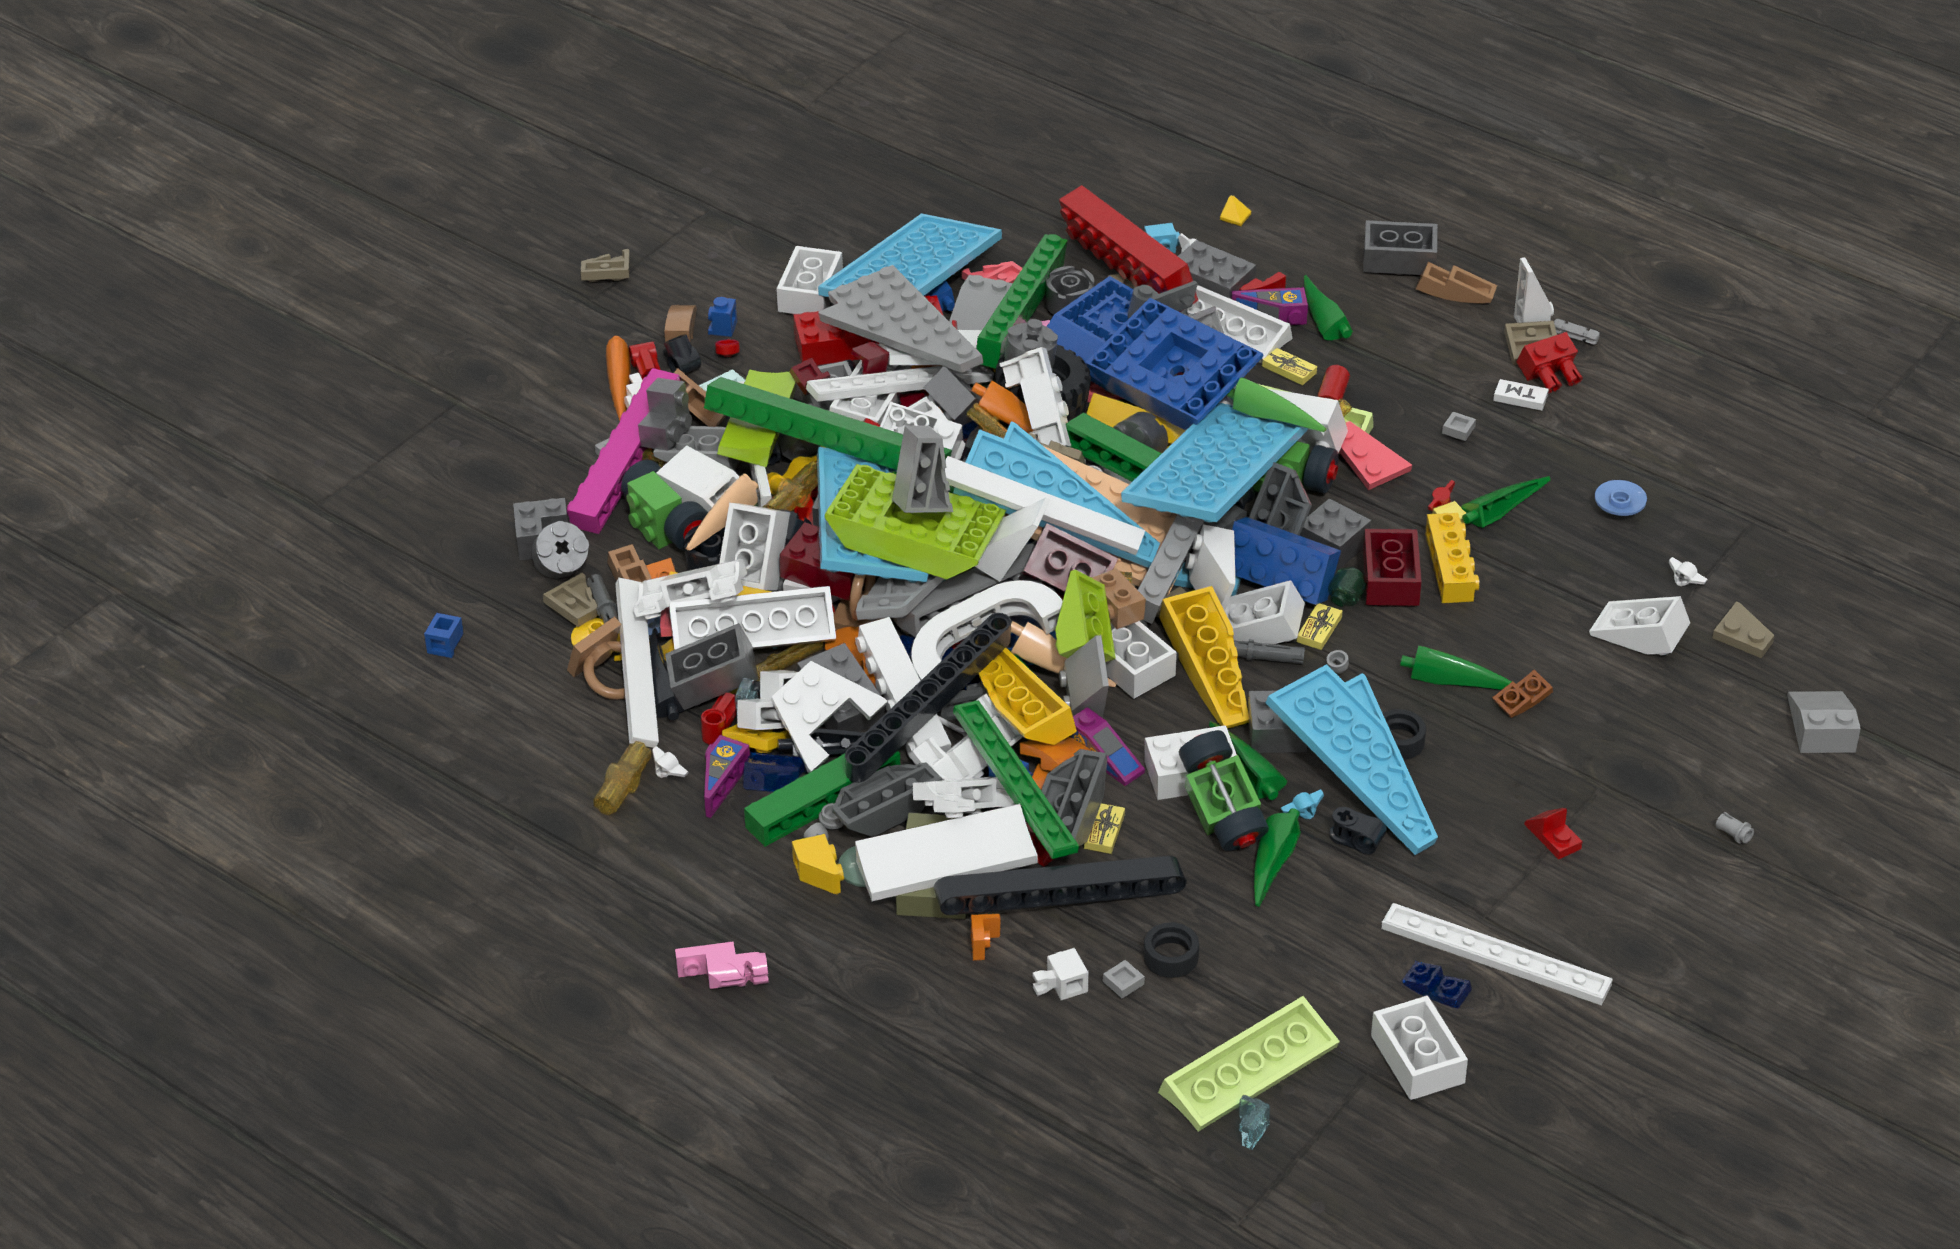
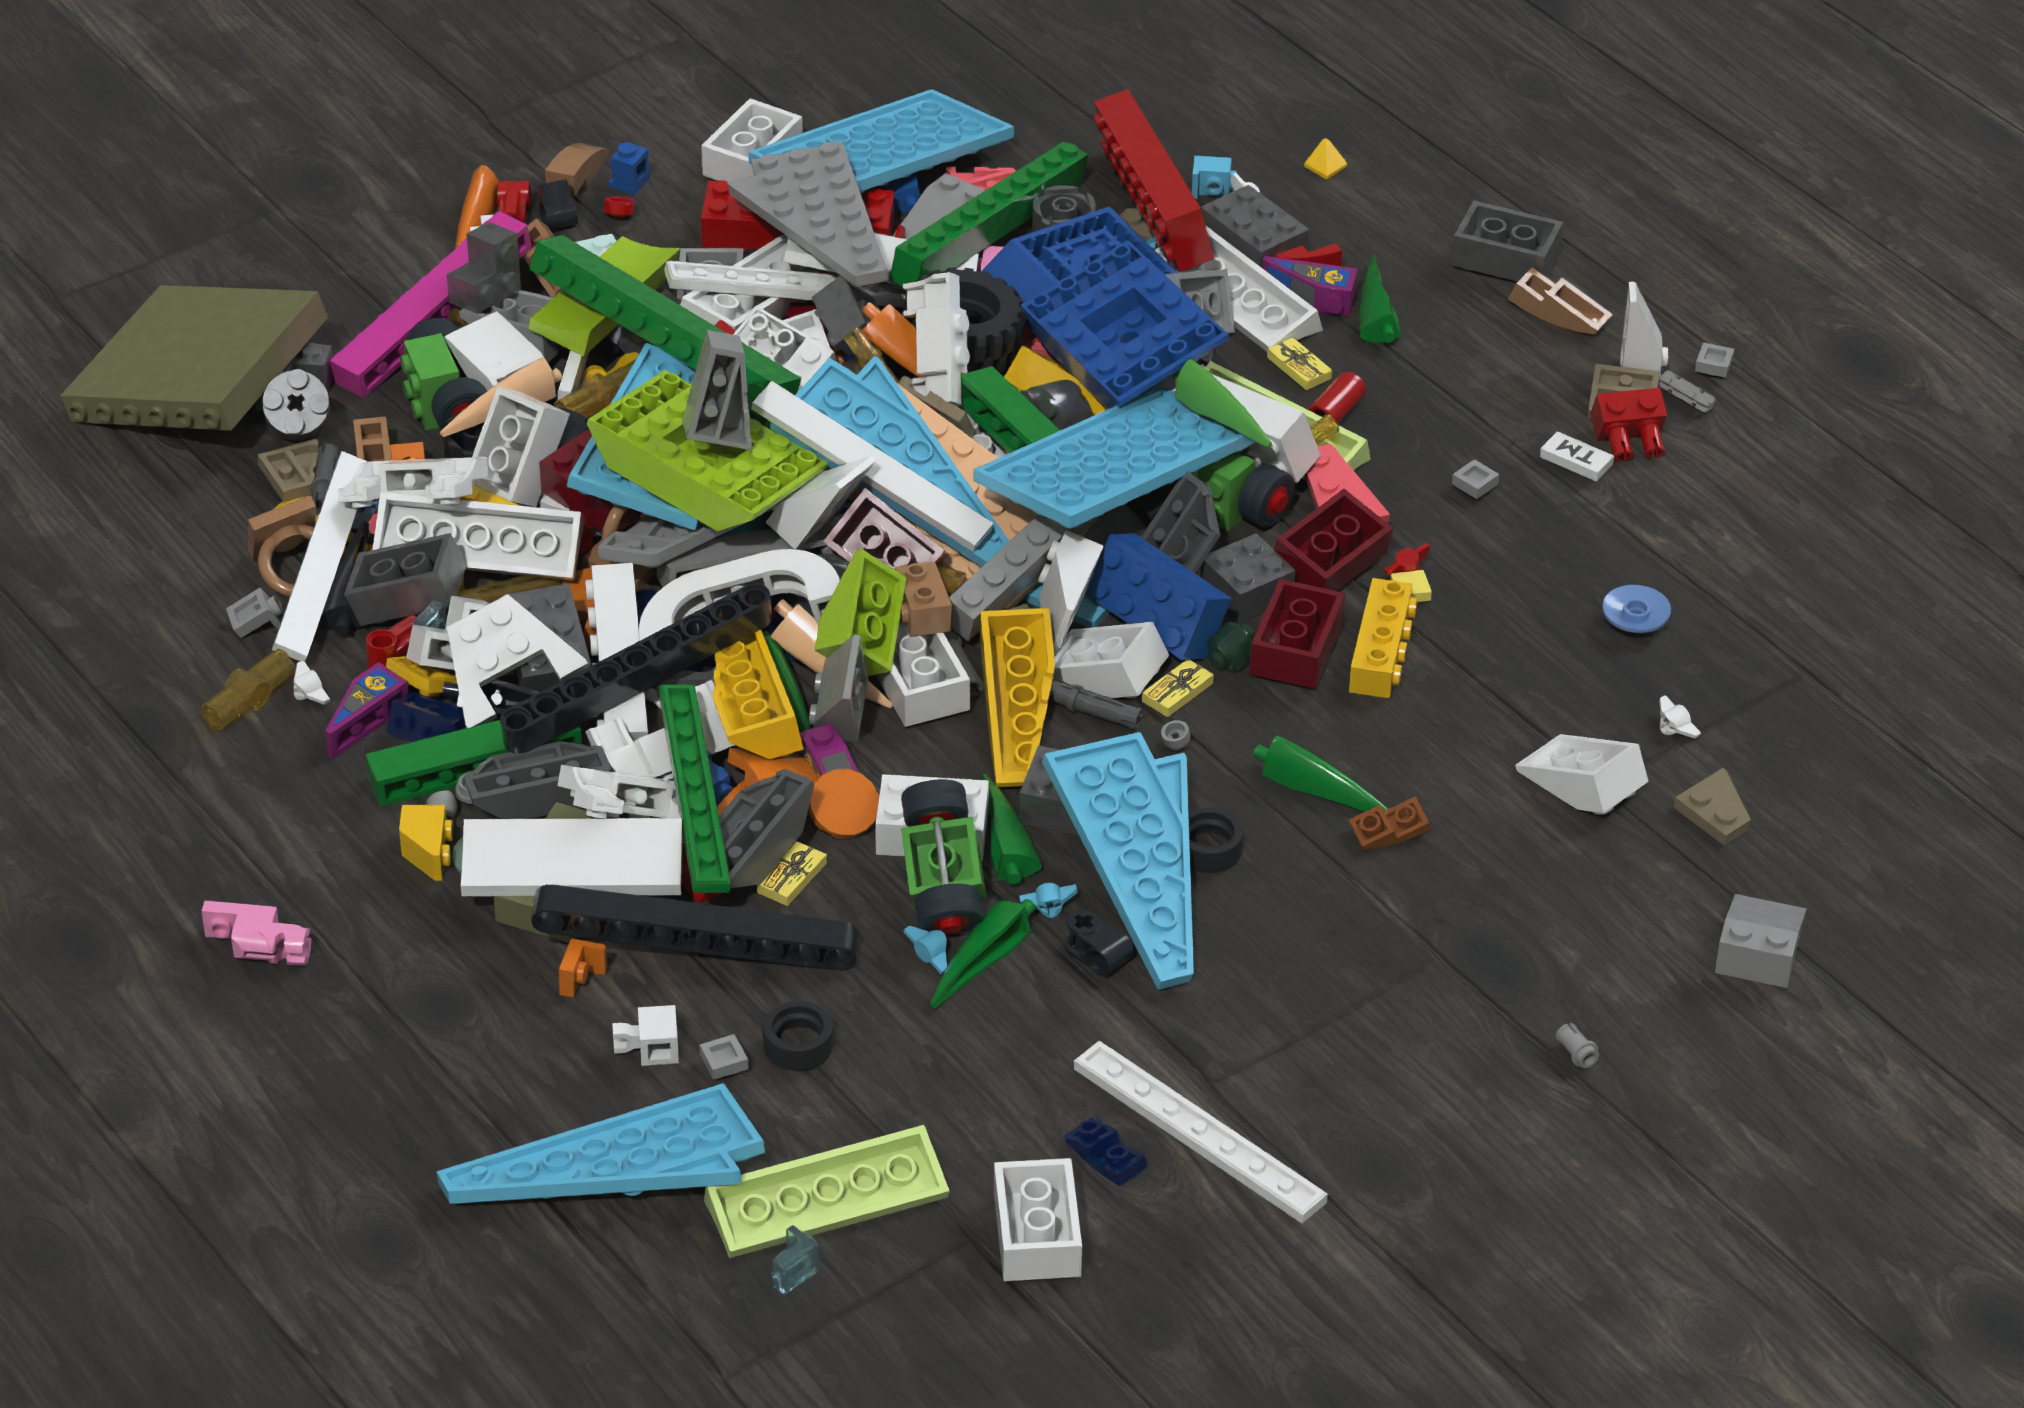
camera: 15 degrees right, 0 degrees up
blue brick [424,613,463,658] -> none
dark tan wing [581,249,630,282] -> none
dark red bracket [789,358,831,396] -> none
dark red panel [851,342,890,375] -> none
flat silver brick [1004,319,1058,369] -> none
dark grey door [1127,281,1198,318] -> none
green piece [1461,476,1551,528] -> none
red slope [1524,808,1582,860] -> none
none -> olive panel [60,285,328,431]
none -> light grey bracket [226,587,284,638]
none -> medium azure wing [437,1083,765,1204]
none -> orange tile [809,769,879,839]
none -> medium azure piece [903,926,947,974]
none -> dark red brick [1274,488,1393,591]
none -> light grey plate [1695,342,1734,378]

